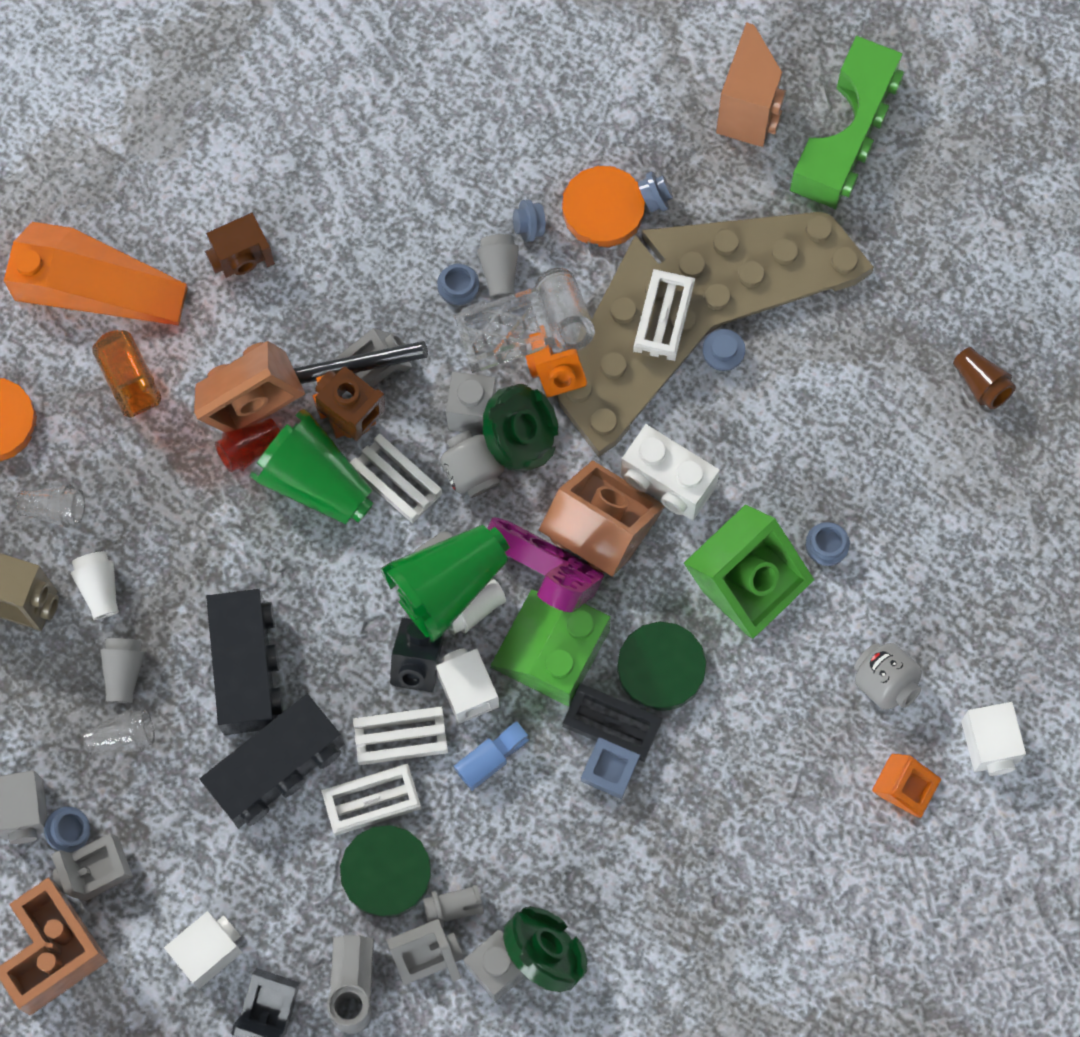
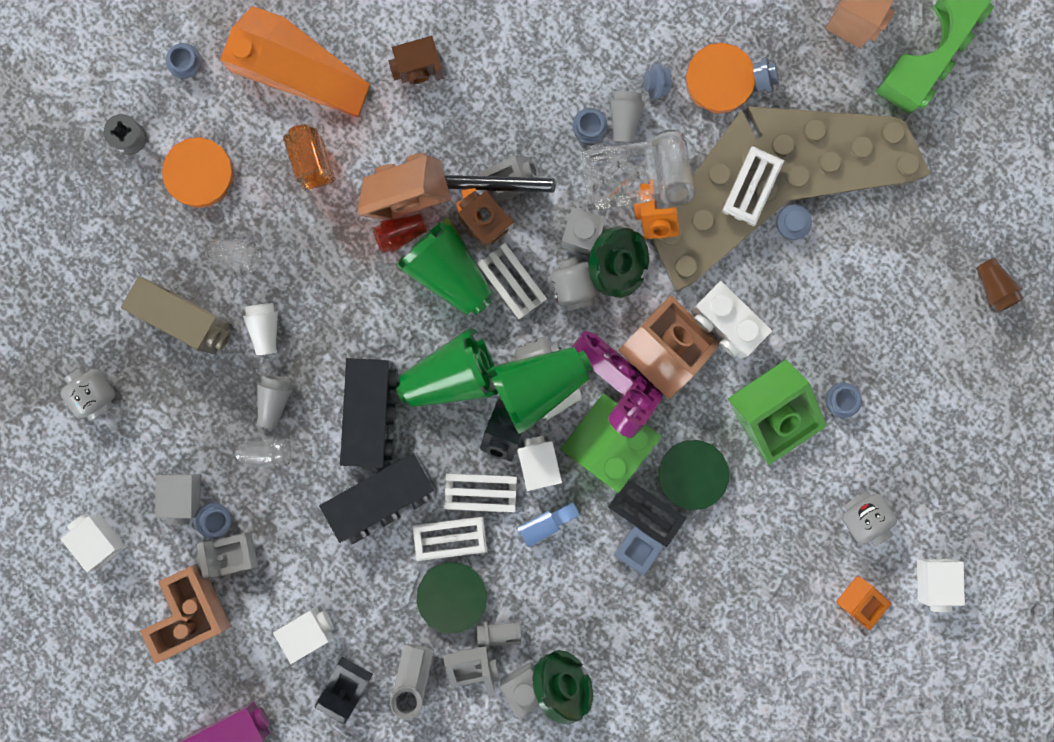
camera: 10 degrees right, 15 degrees up
none -> green cone [396,328,498,407]

